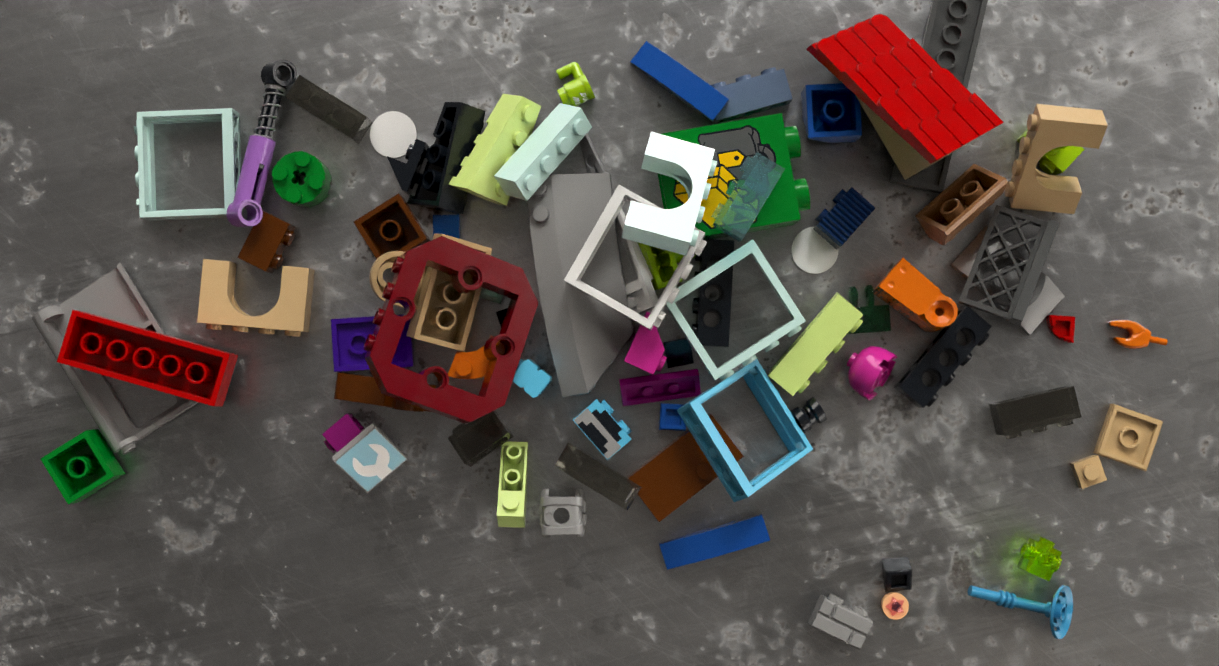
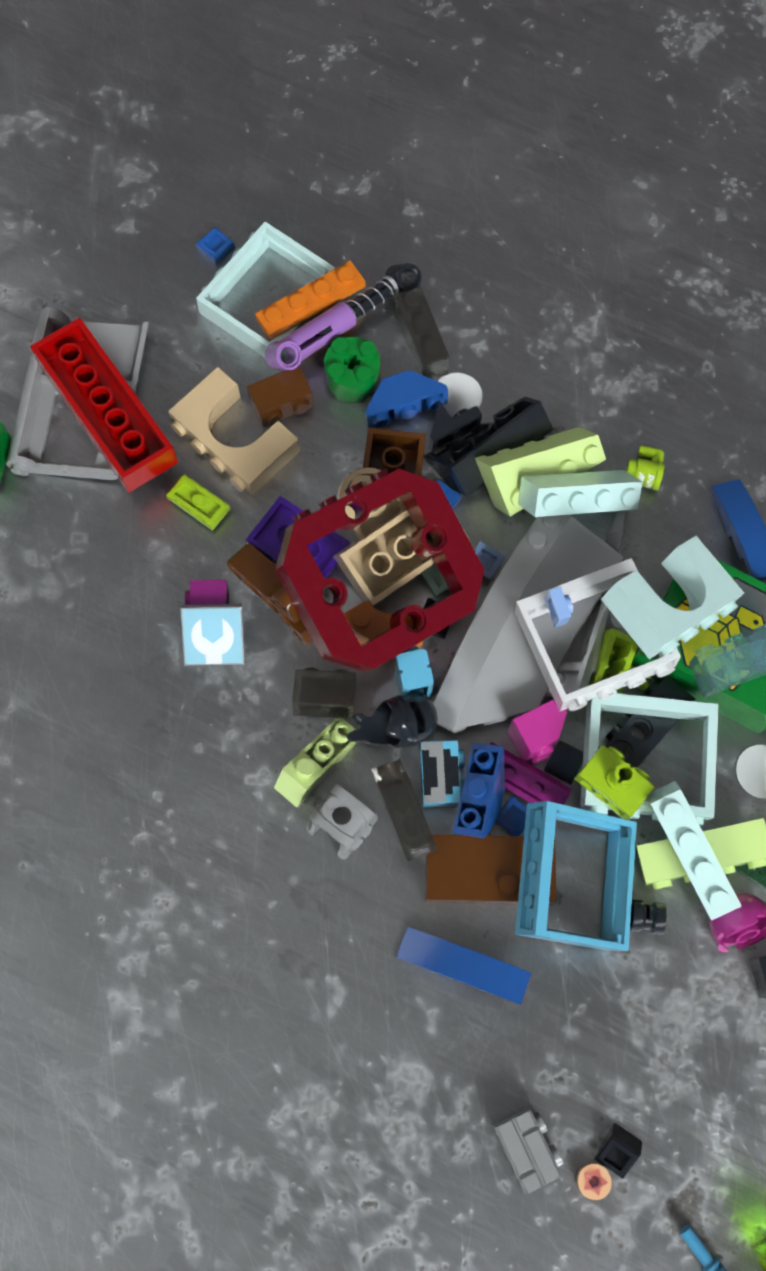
camera: 35 degrees right, 15 degrees down
none -> lime plate [166,474,230,531]
none -> blue tile [196,227,235,265]
none -> orange plate [255,260,366,340]
none -> black piece [346,693,438,748]
none -> blue slope [365,370,448,428]
none -> blue slope [453,743,505,839]
none -> light blue plate [474,541,505,583]
none -> light blue plate [544,586,573,627]
none -> lime brick [574,745,655,820]
none -> light aqua brick [647,781,741,921]

